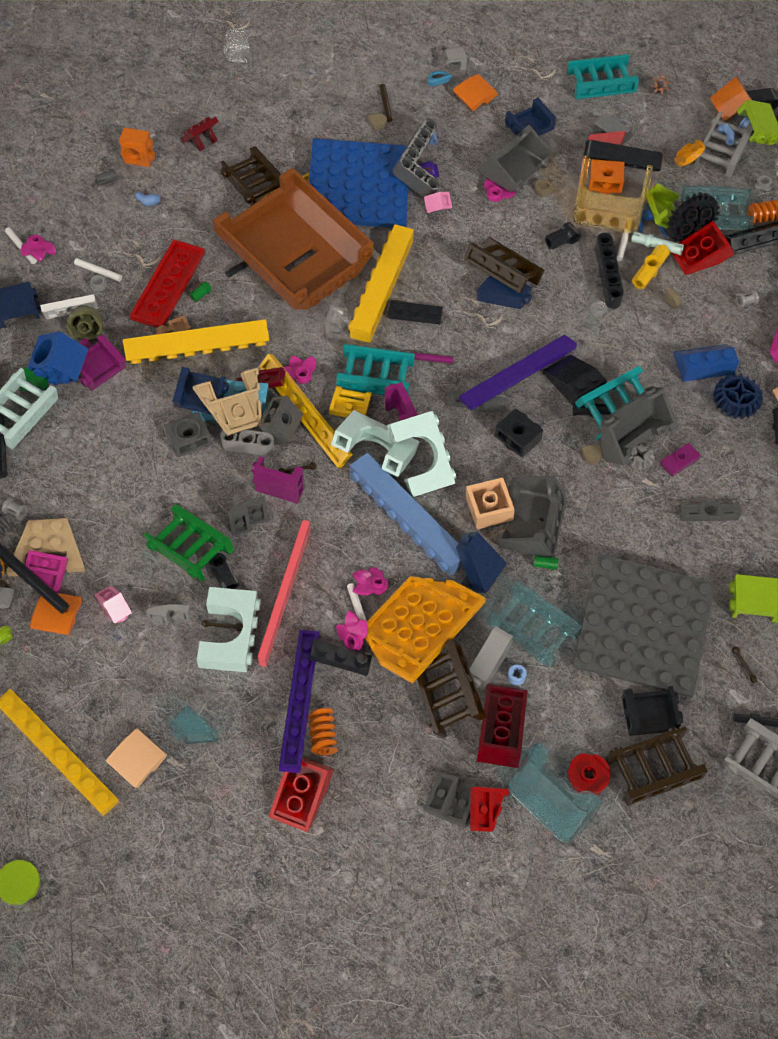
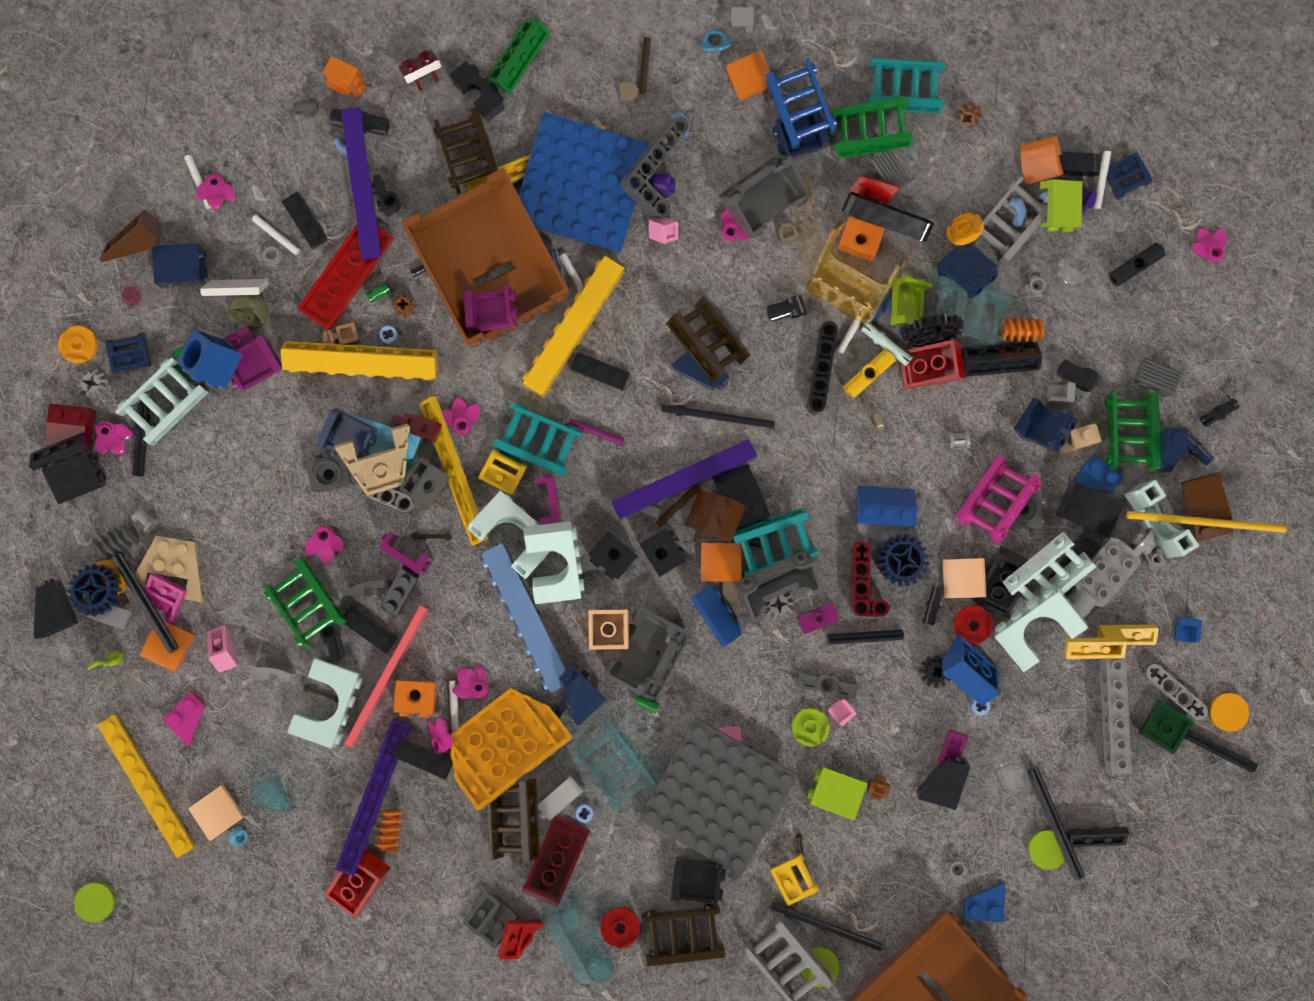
camera: 10 degrees right, 25 degrees up
none -> dark pink wing [162,691,206,746]
none -> medium azure plate [228,827,247,846]
none -> black plate [281,192,328,250]
none -> dark pink plate [305,526,344,564]
none -> black piece [330,108,390,136]
none -> dark purple tile [341,107,382,260]
none -> black plate [343,605,398,654]
none -> black plate [371,174,401,217]
none -> light blue bush [380,326,398,344]
none -> black plate [380,565,420,618]
none -> dark orange gear [392,293,417,319]
none -> orange brick [394,680,438,718]
none -> black arch [449,61,505,122]
none -> magenta panel [464,284,518,334]
none -> green fence [486,18,550,94]
none -> black brick [588,531,638,580]
none -> dark brown bar [655,484,701,528]
none -> black bar [661,404,775,429]
none -> reddish brown slope [684,490,746,542]
none -> blue slope [690,586,743,647]
none -> orange slope [701,543,743,582]
none -> blue fence [765,58,837,150]
none -> yellow plate [770,854,820,905]
none -> lime tile [791,707,830,747]
none -> black axle [827,629,904,644]
none -> bright pink panel [827,697,857,726]
none -> green fence [832,96,914,159]
none -> dark red beam [850,541,890,617]
none -> dark blue panel [936,244,998,299]

